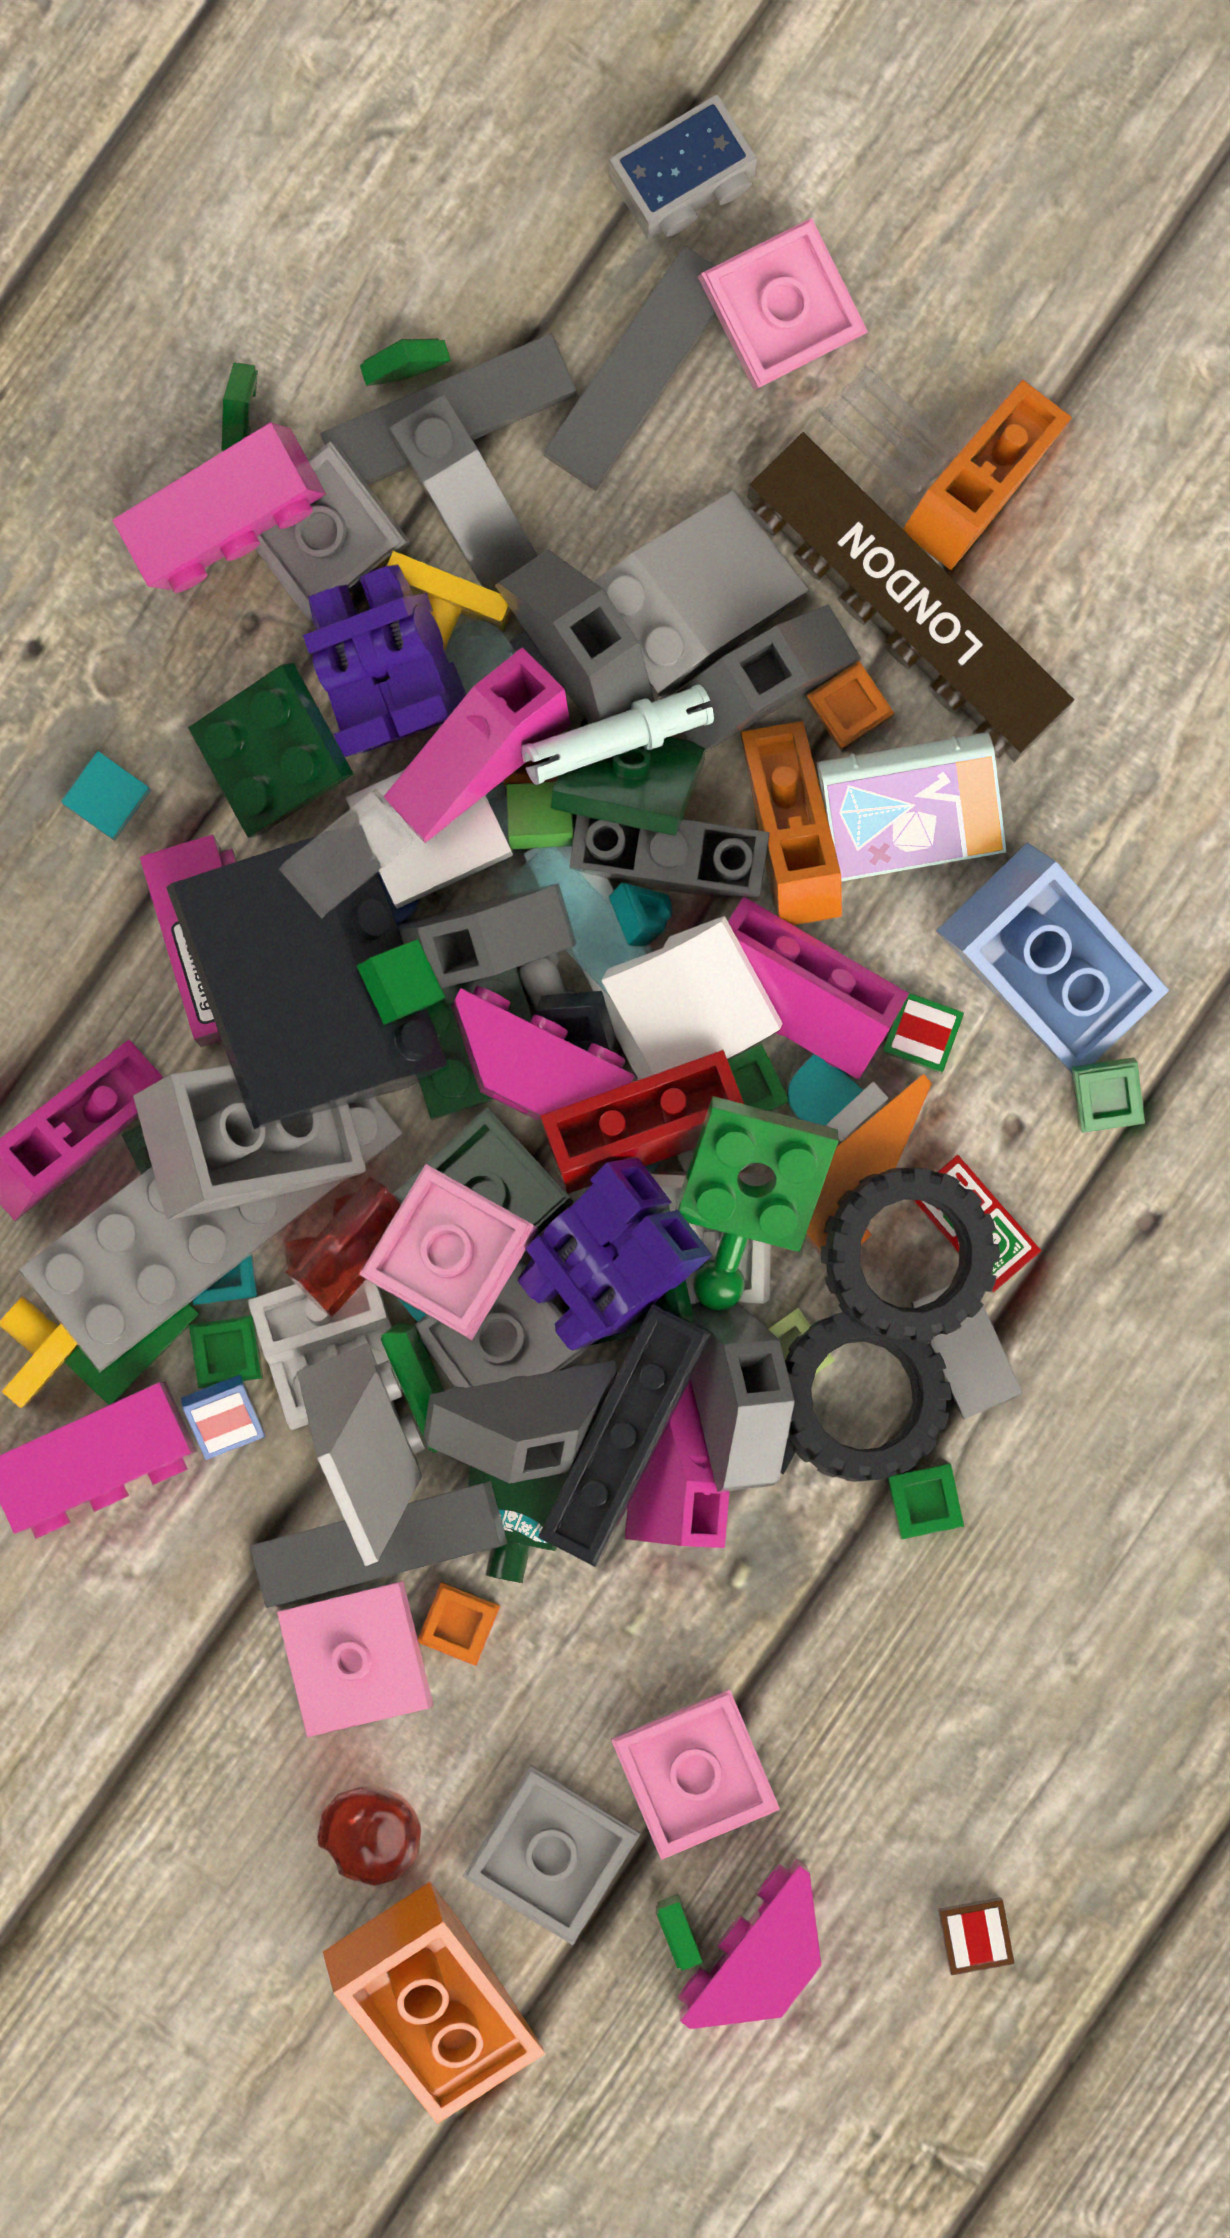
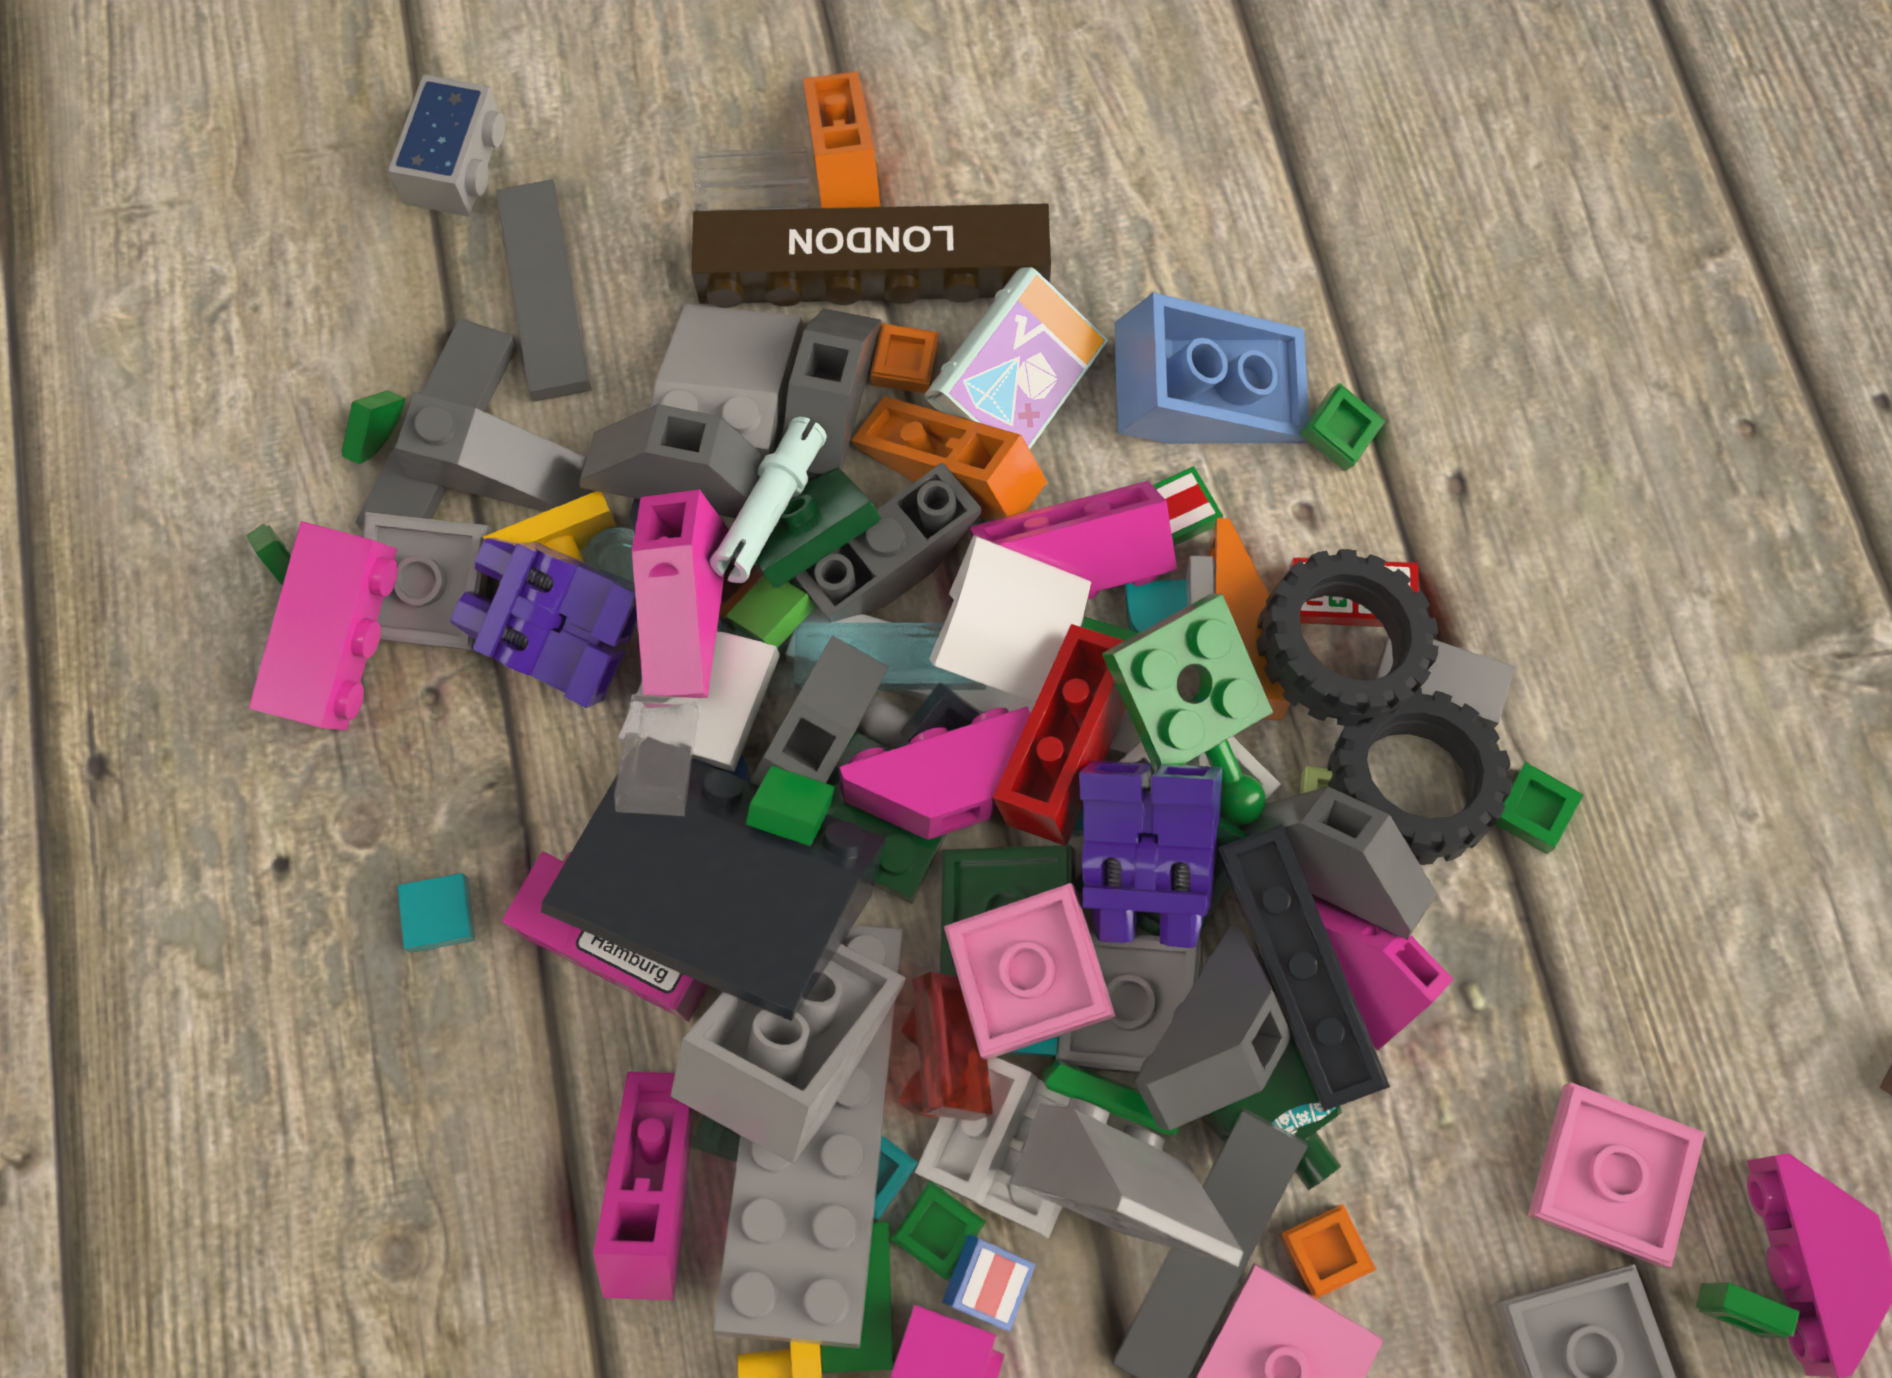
camera: 45 degrees left, 15 degrees down
dark green plate [188,663,354,838] -> none
teal tile [609,883,673,947] -> none
bright pink plate [697,218,868,390] -> none

